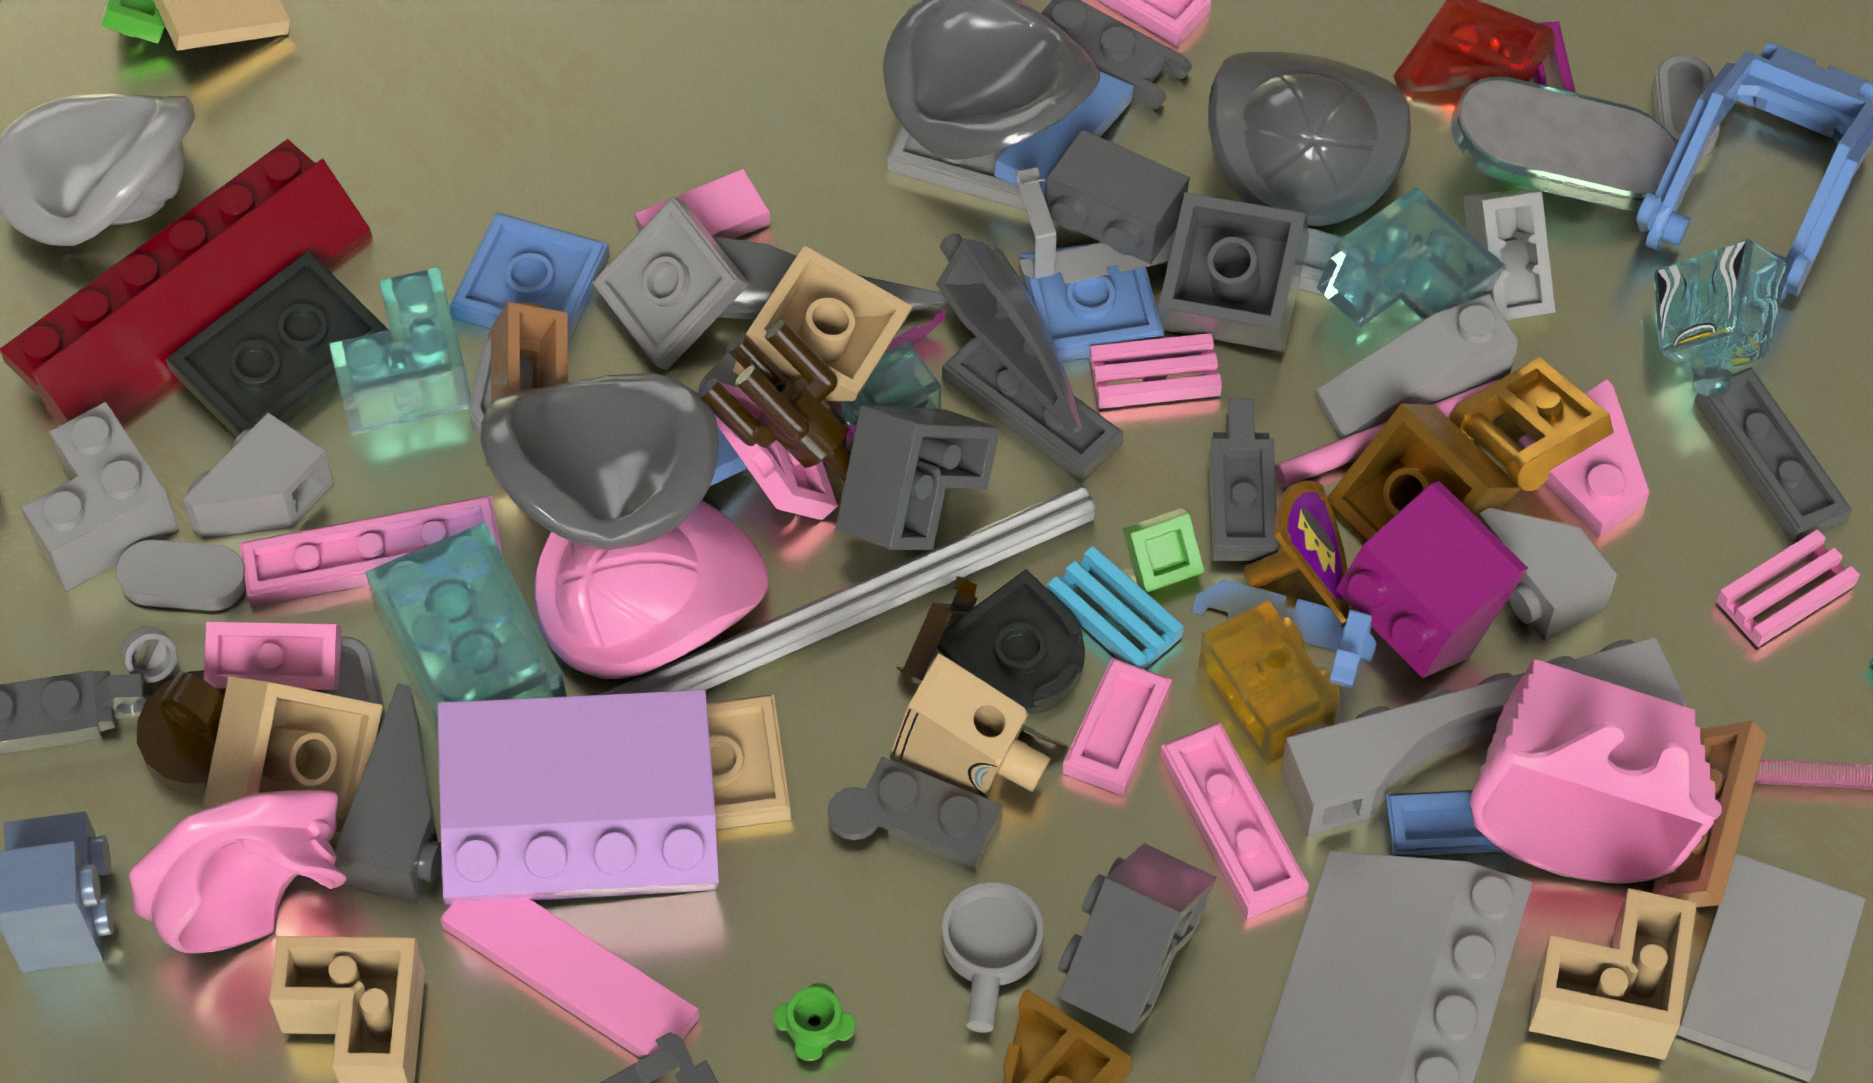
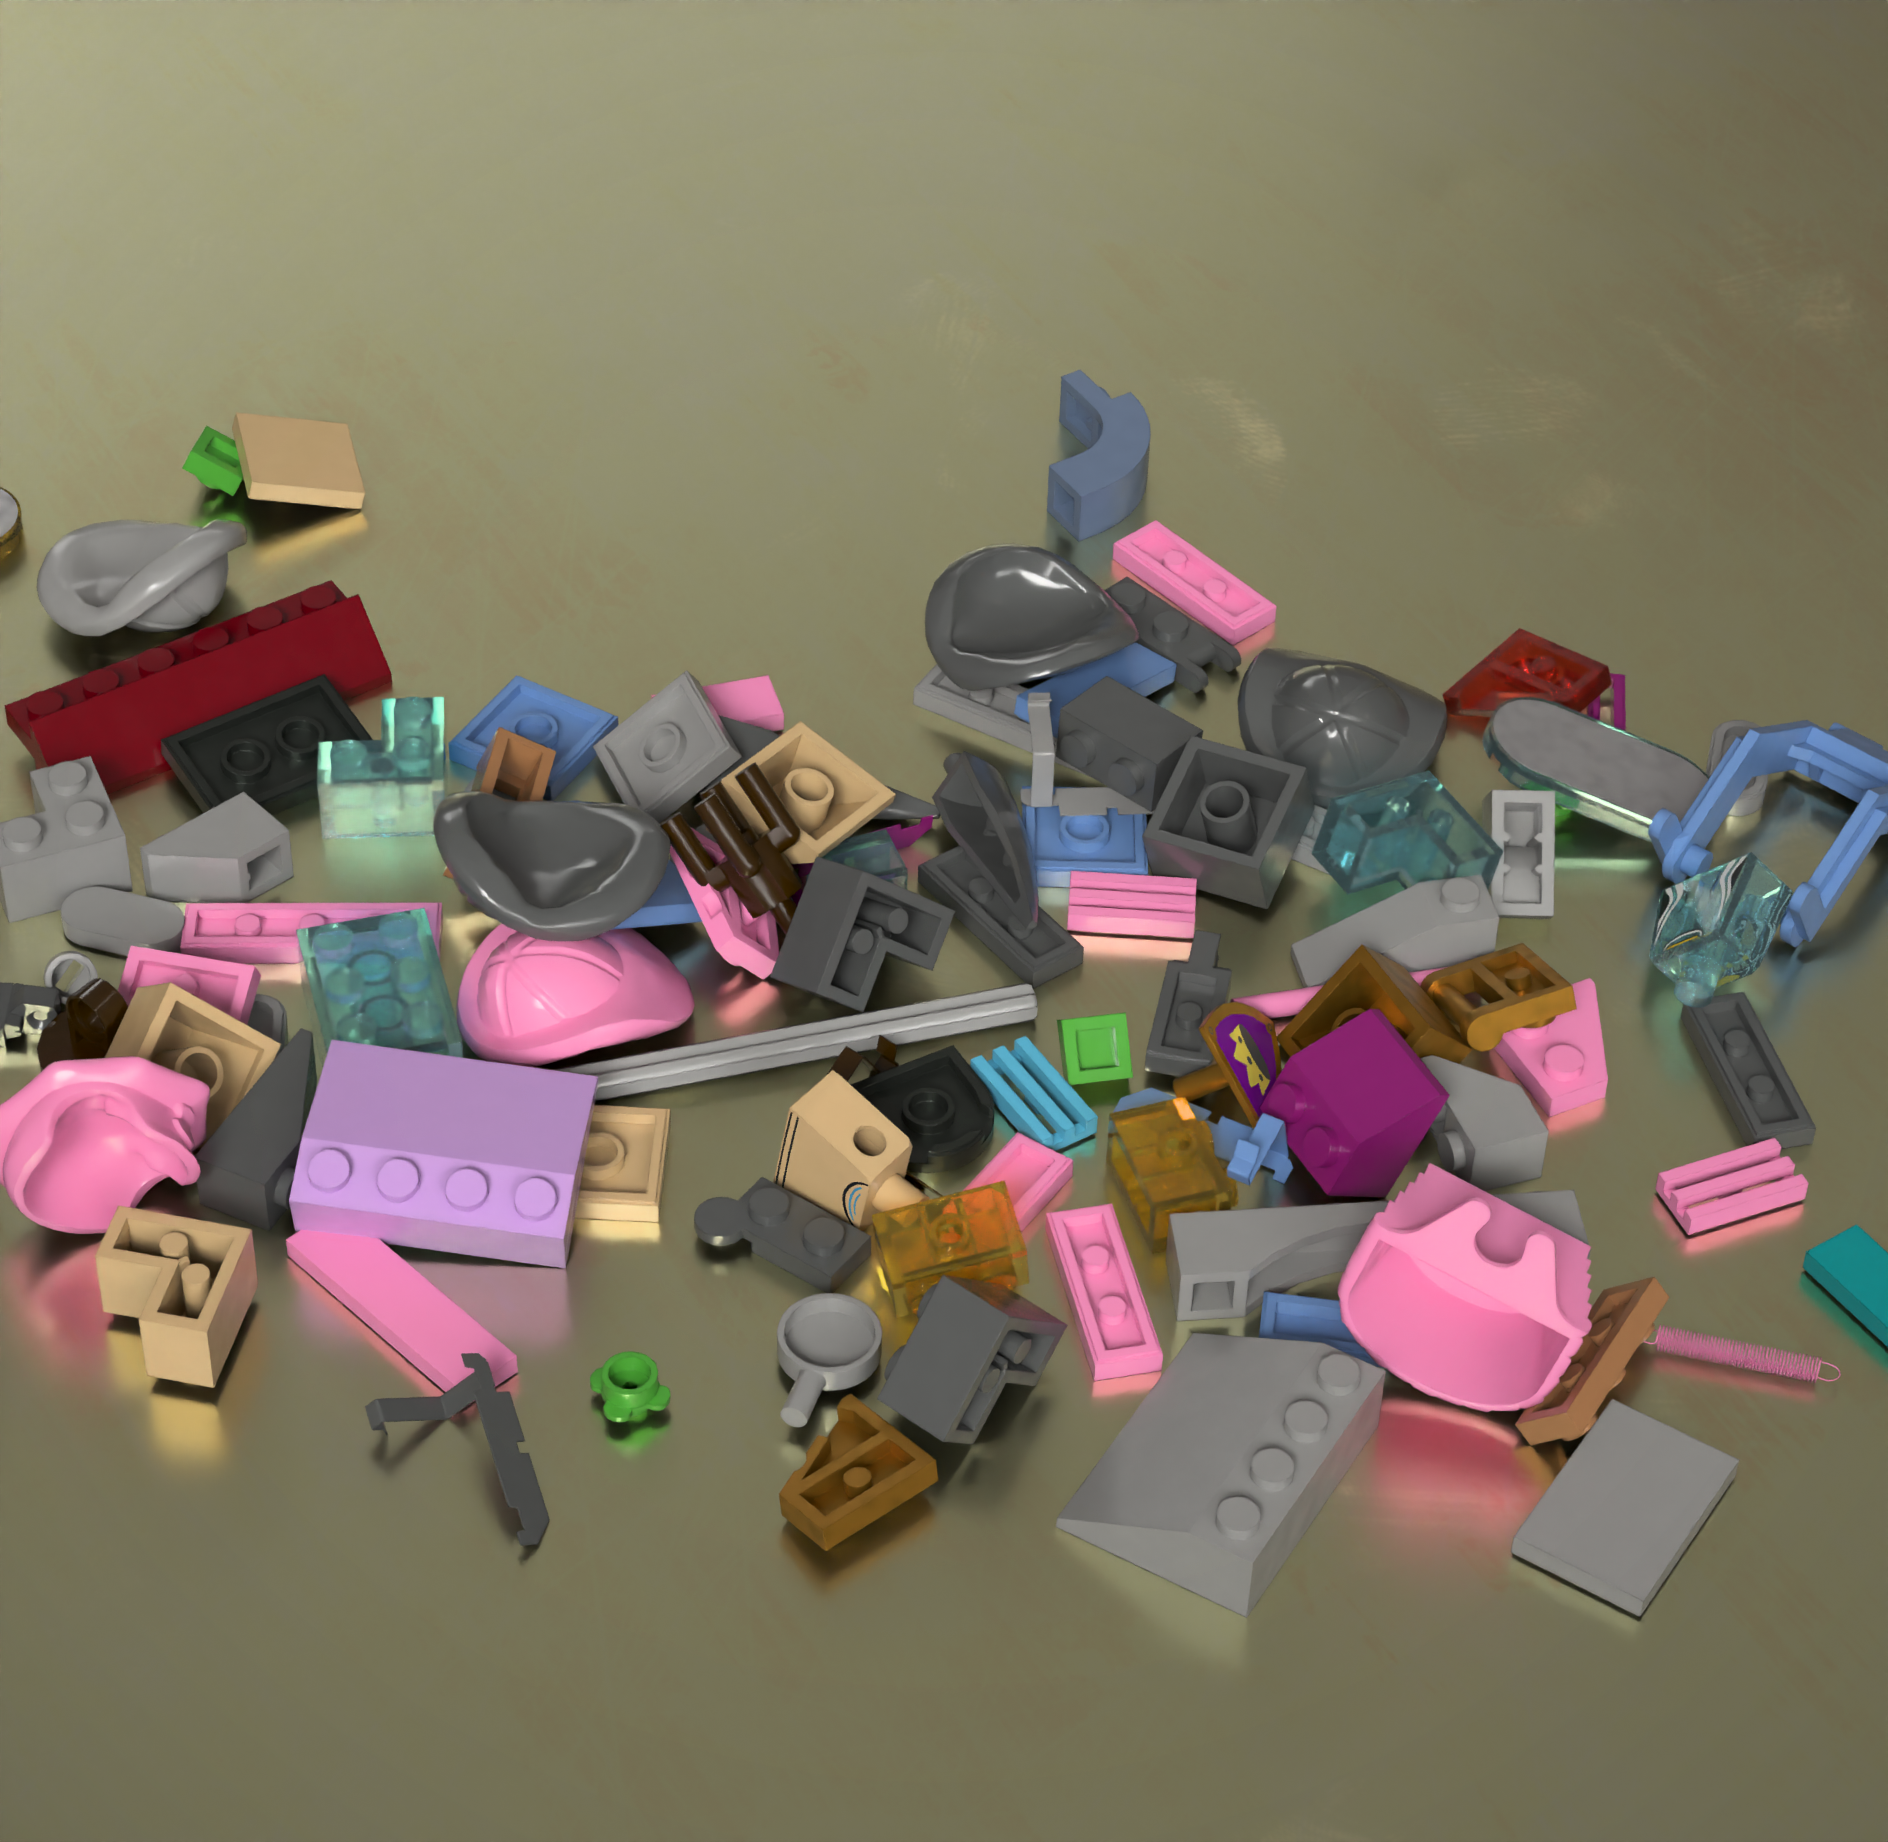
camera: 10 degrees right, 15 degrees down
tan brick [1528,888,1697,1060] -> none
none -> clear yellow brick [871,1180,1029,1318]

